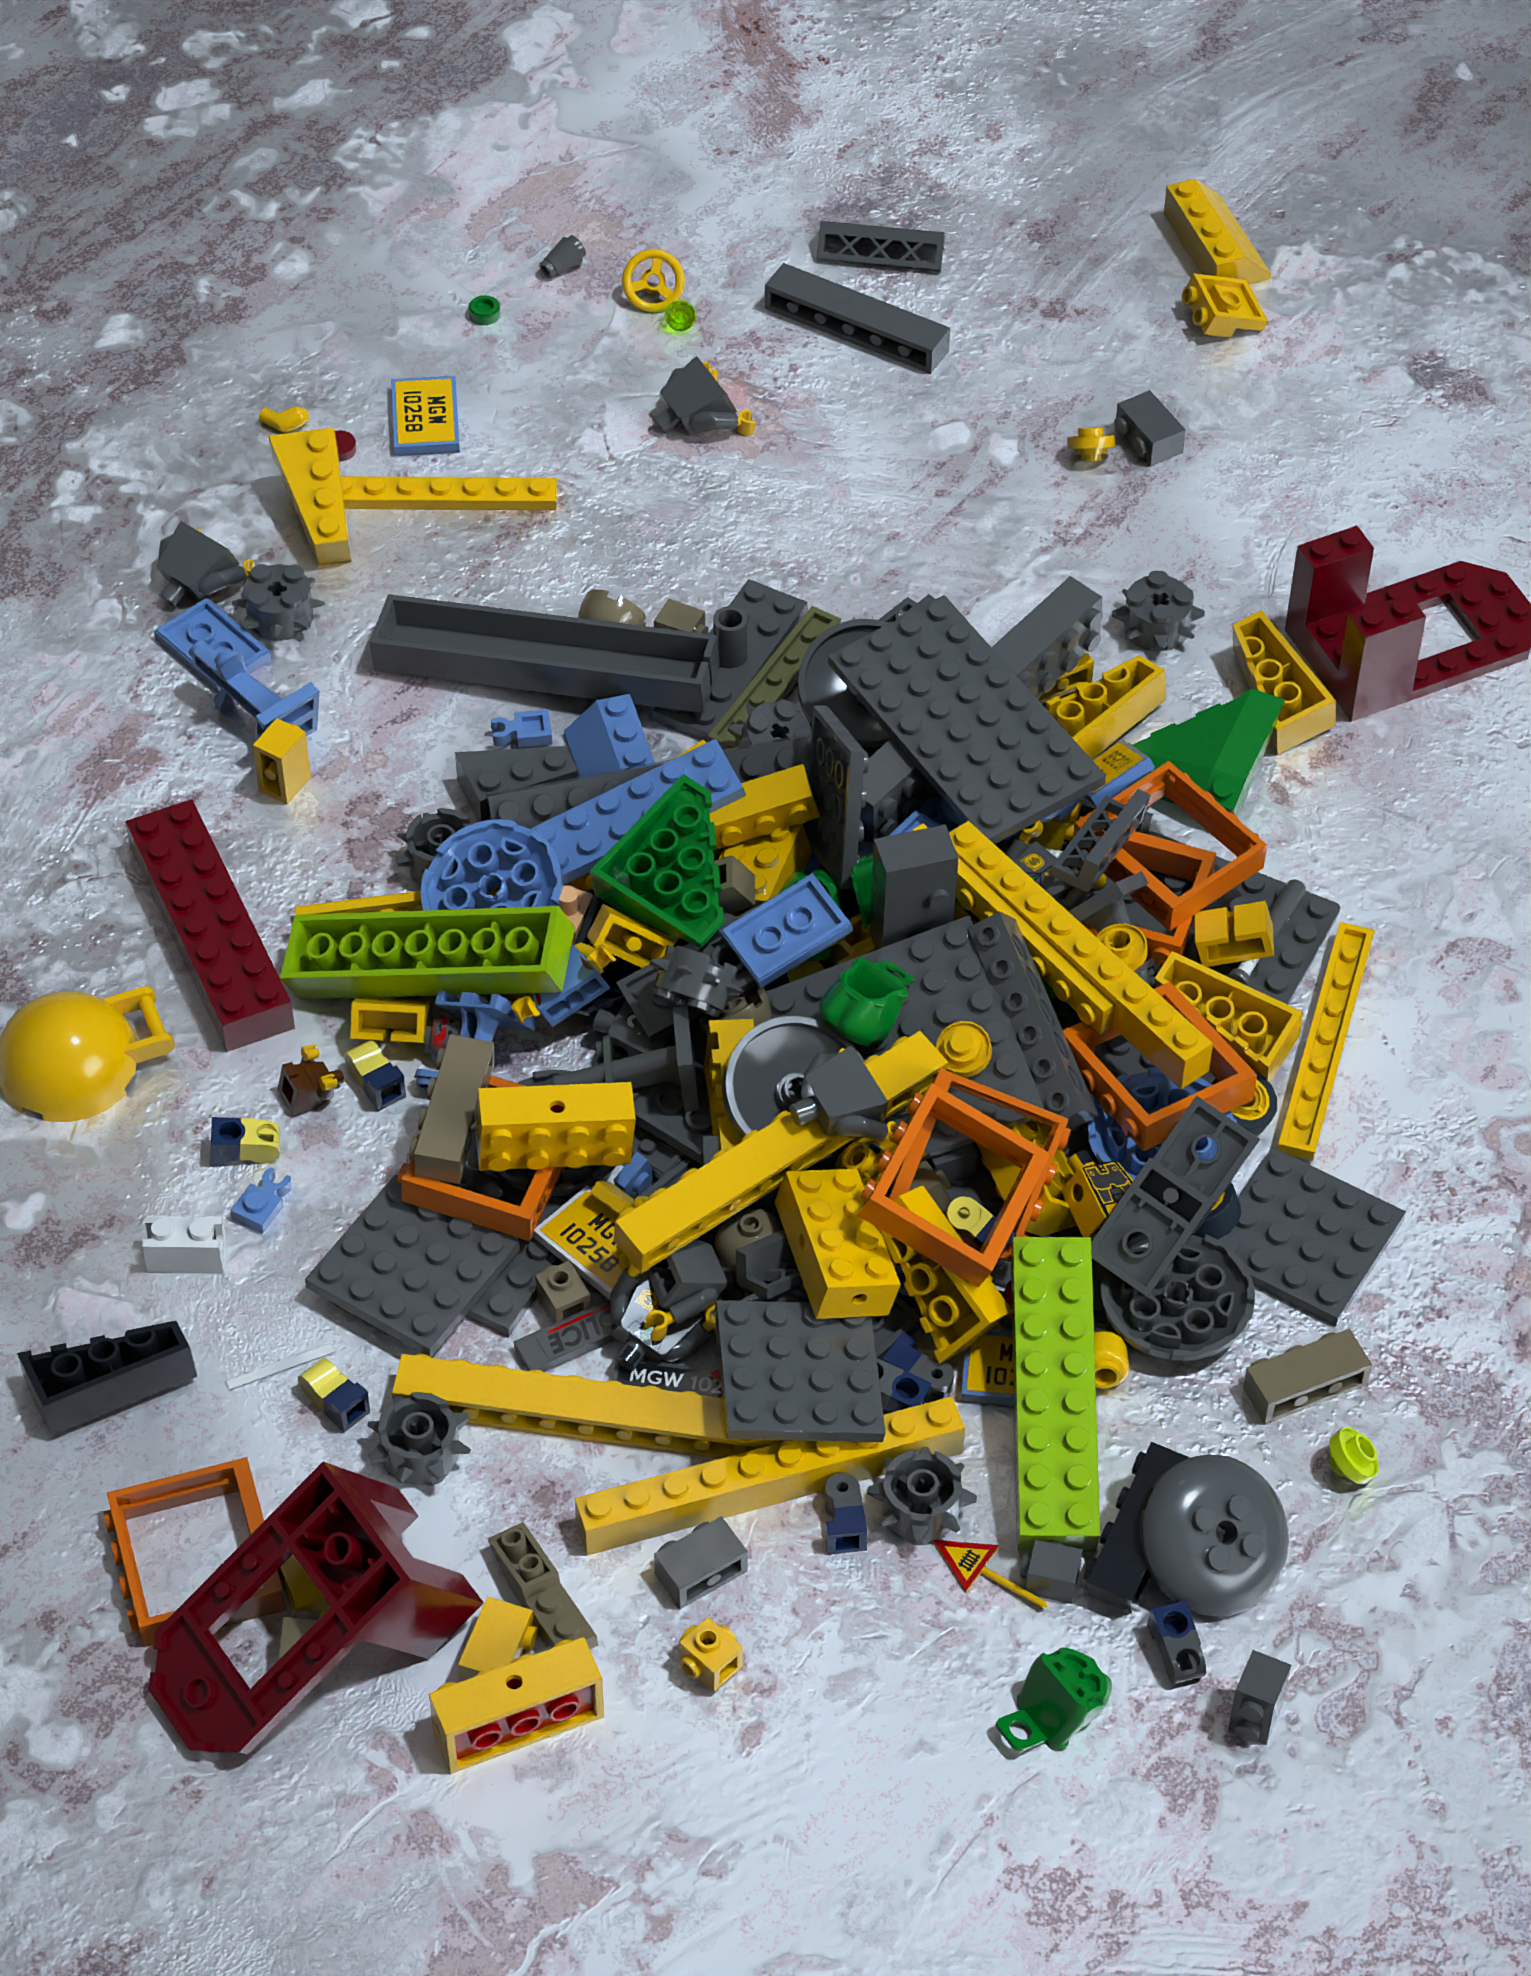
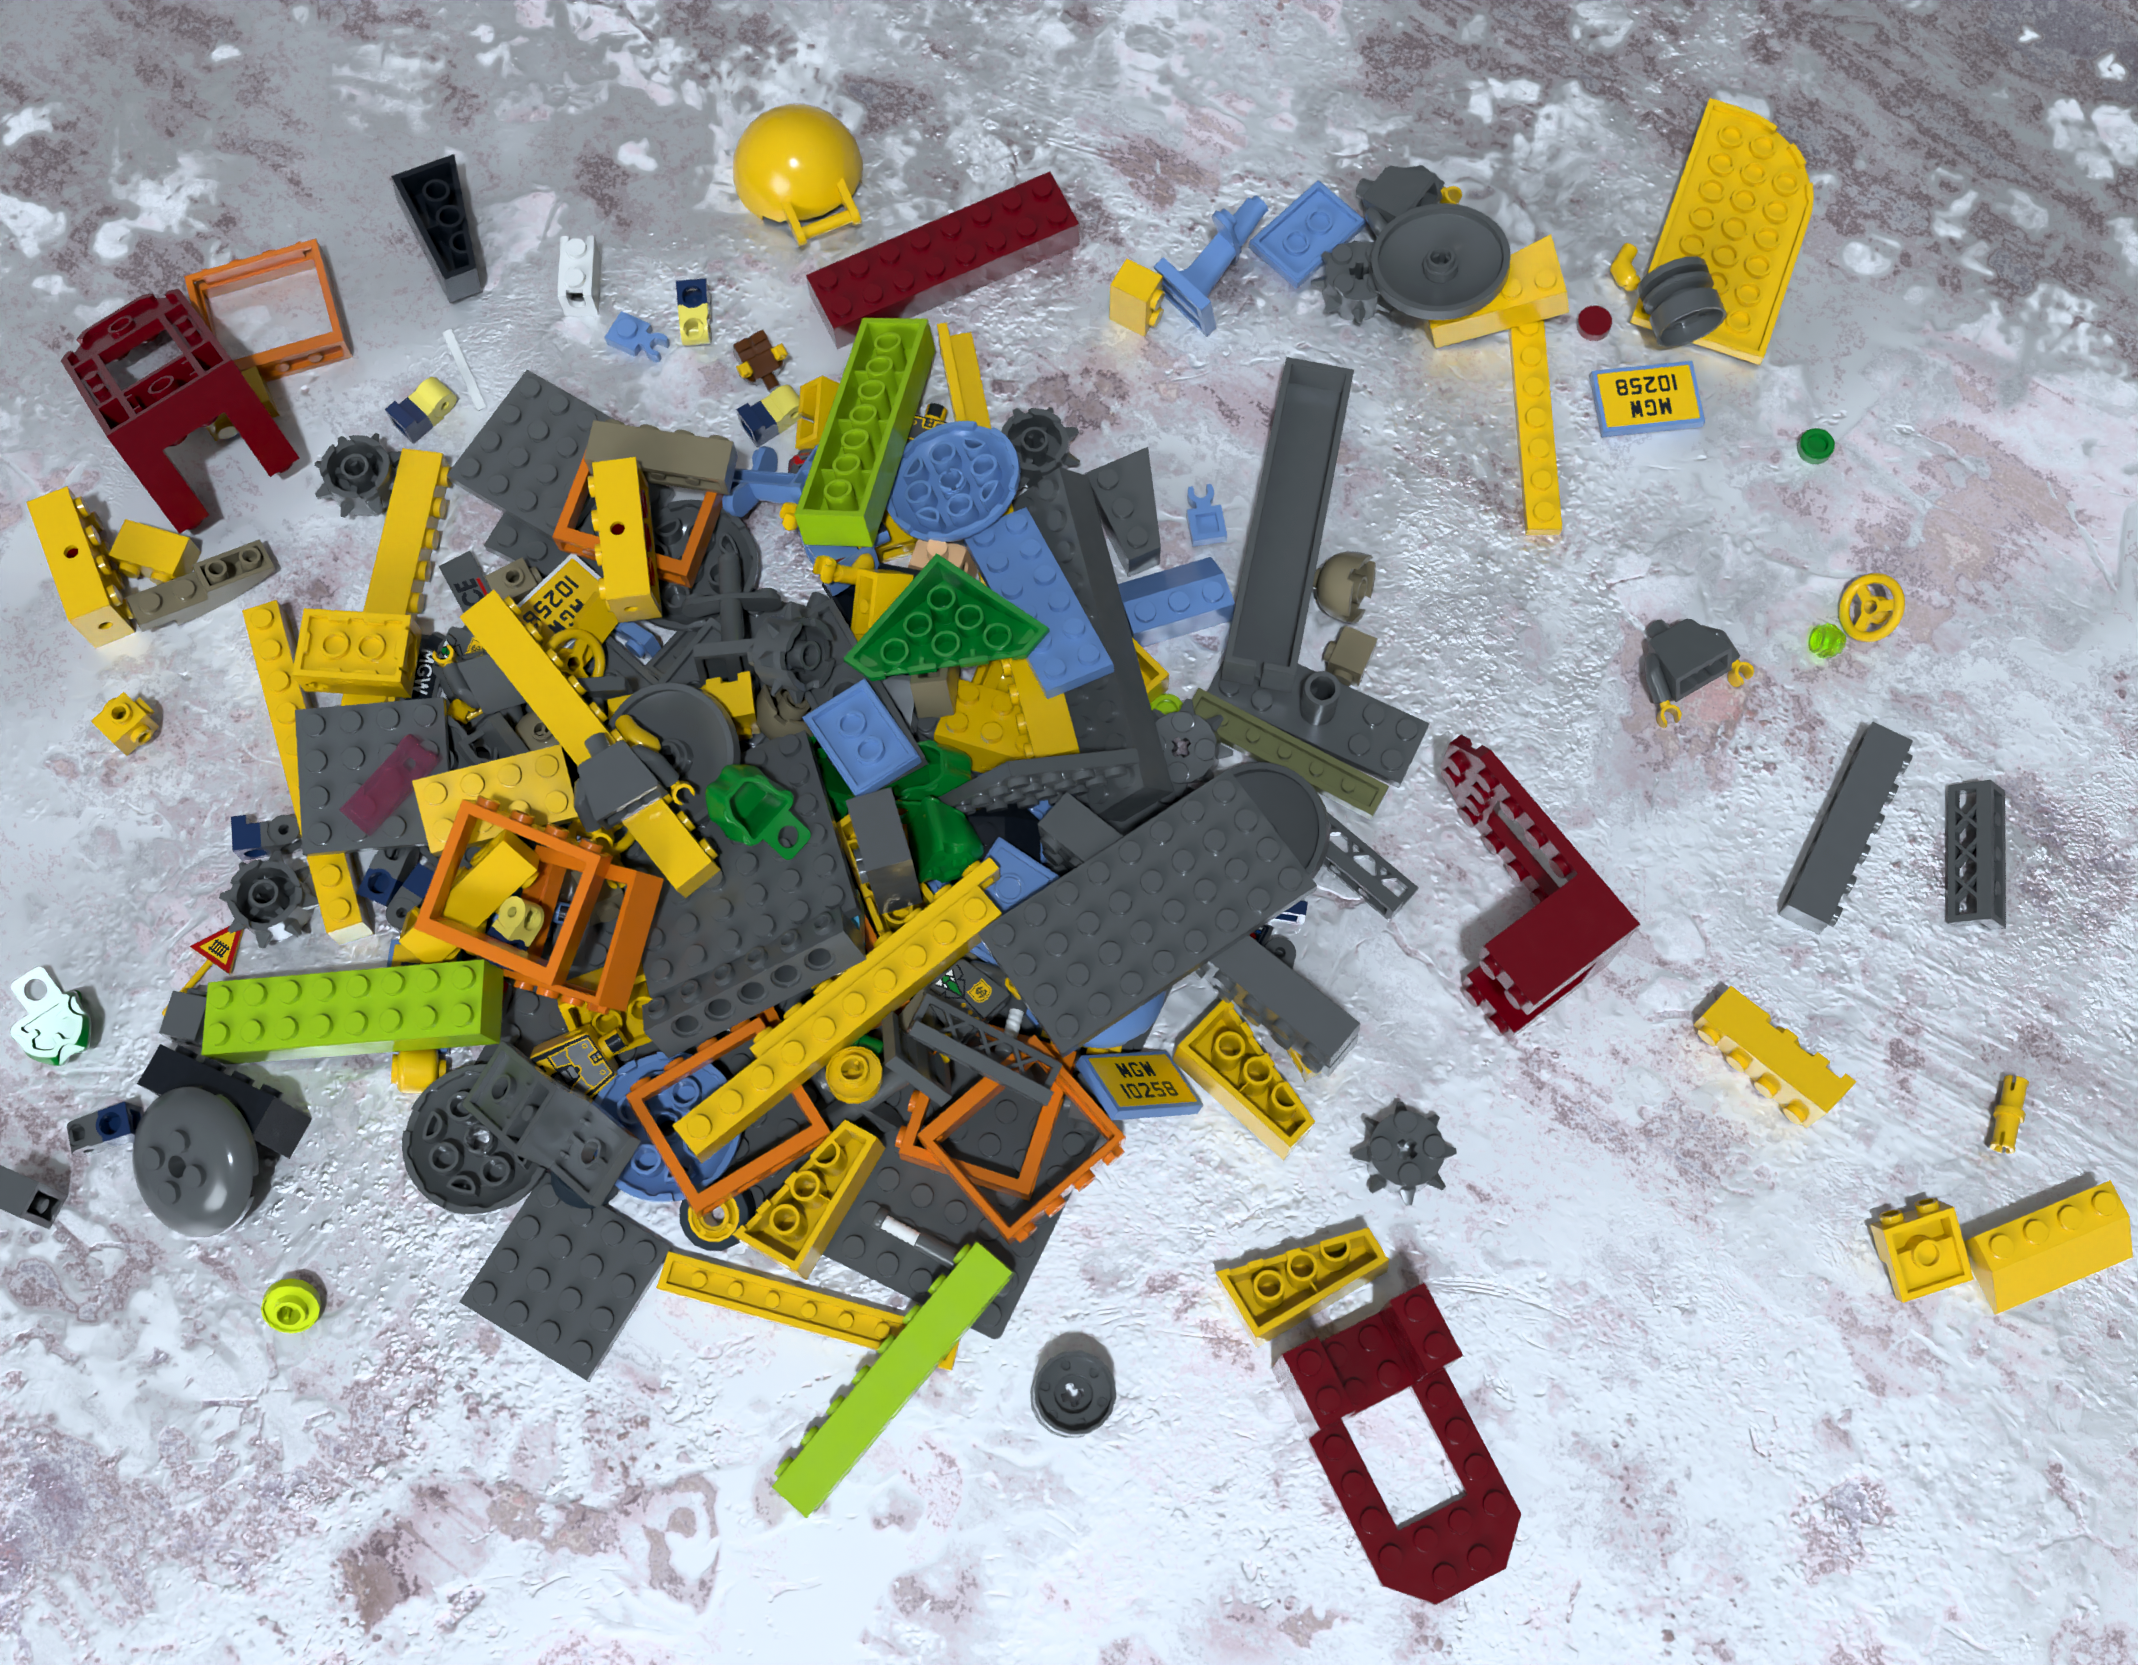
camera: 90 degrees right, 20 degrees up
dark grey cone [539,235,586,278] -> none
dark grey brick [654,1516,748,1609] -> none
yellow plate [936,1021,992,1077] -> none
yellow plate [1067,427,1115,461] -> none
dark grey brick [1114,390,1186,467] -> none
green slope [1129,689,1285,817] -> none
yellow piece [1195,901,1274,967] -> none
dark tan brick [1243,1328,1372,1424] -> none
none -> yellow piece [292,608,422,698]
none -> clear pink plate [339,734,439,836]
none -> yellow arm [615,714,661,753]
none -> lime brick [772,1242,1016,1519]
none -> dark grey wheel [1030,1351,1116,1439]
none -> dark grey dish [1371,203,1511,320]
none -> dark red bracket [1440,734,1640,1042]
none -> yellow plate [1630,98,1814,365]
none -> dark grey wheel [1637,256,1727,347]
none -> yellow wedge [1693,986,1857,1128]
none -> yellow pin [1990,1075,2029,1154]

